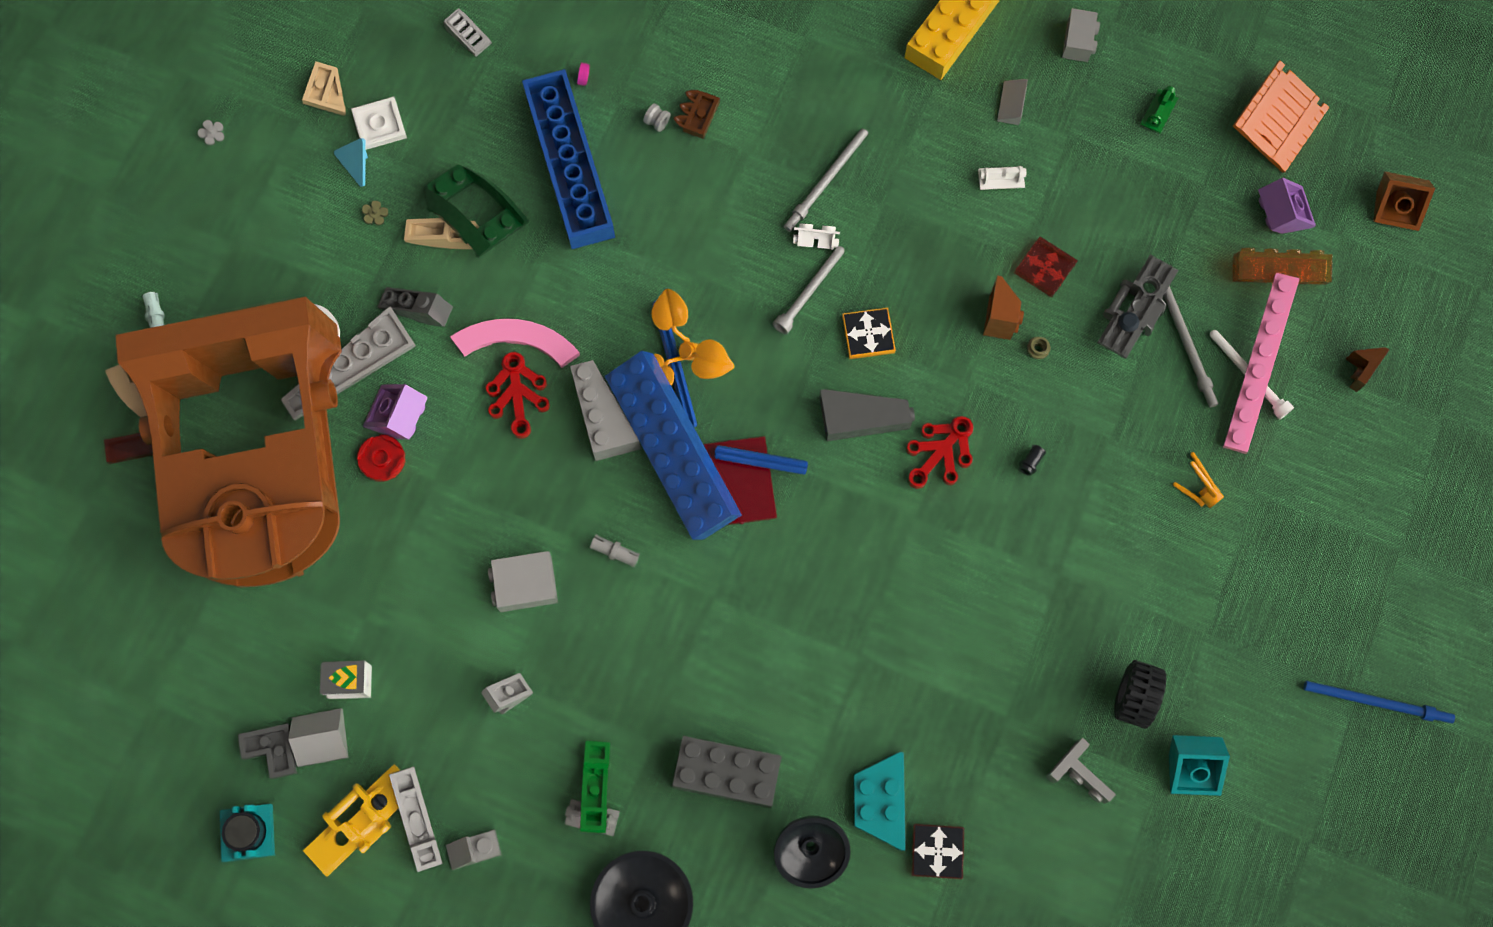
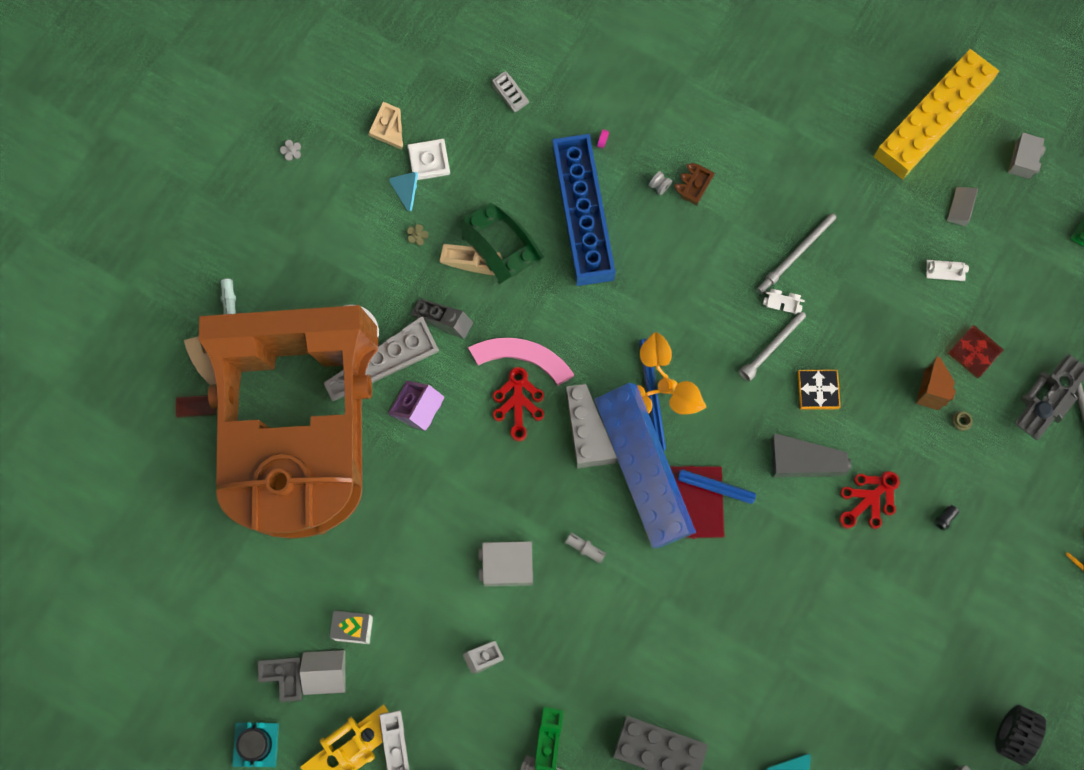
camera: 10 degrees right, 0 degrees up
red tile [357,435,405,482] -> none

